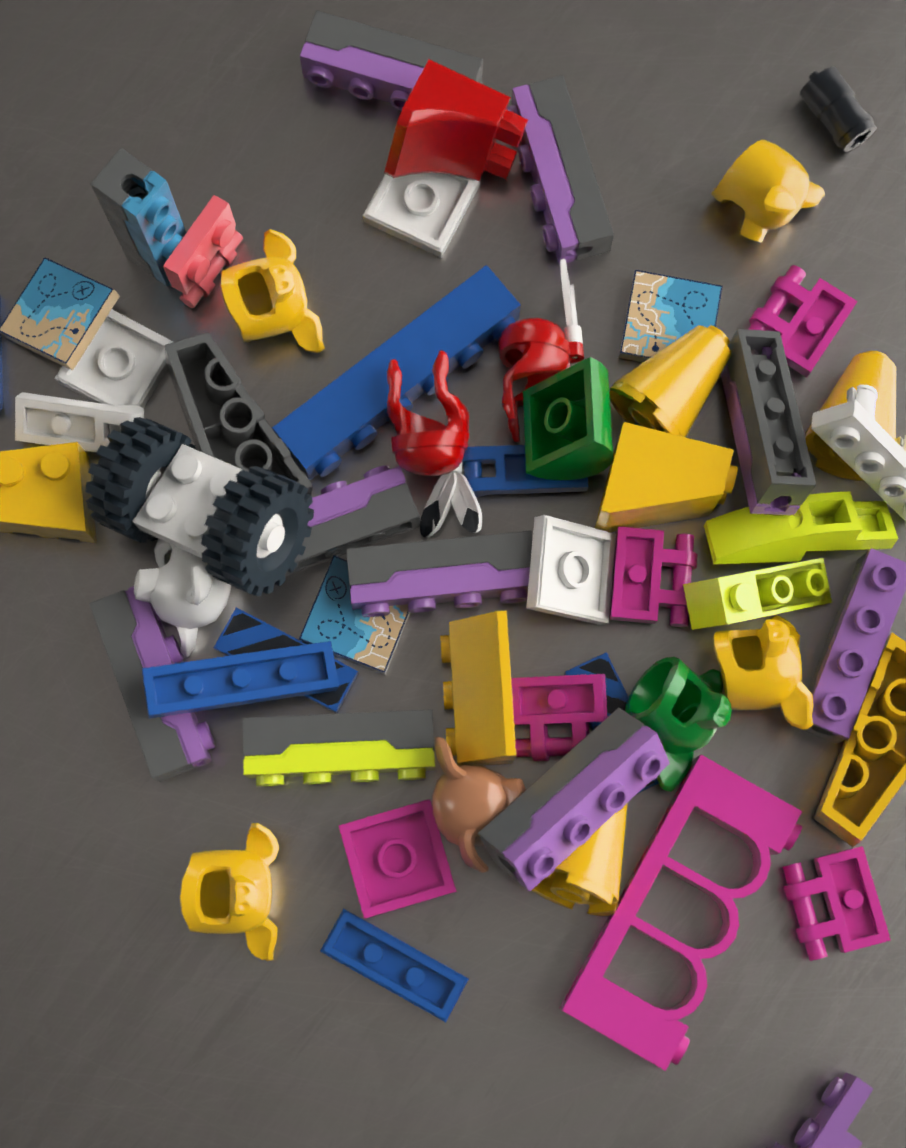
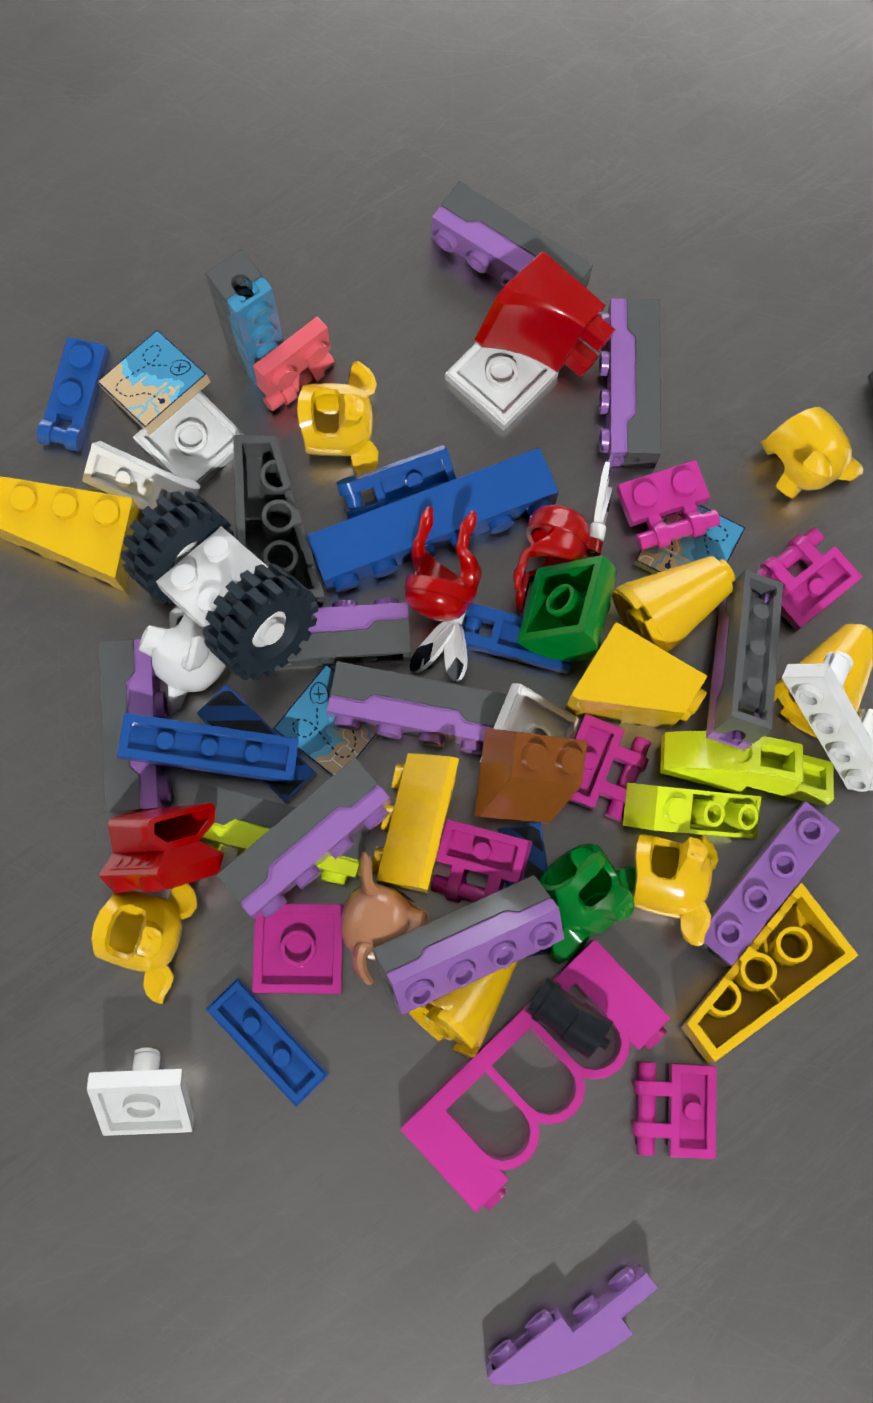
camera: 15 degrees right, 0 degrees up
none -> white tile [87,1047,194,1136]
none -> red piece [98,803,224,893]
none -> piece [216,757,391,919]
none -> blue plate [336,445,456,519]
none -> dark orange slope [474,728,587,823]
none -> black piece [525,978,613,1059]
none -> dark pink plate [616,460,720,550]

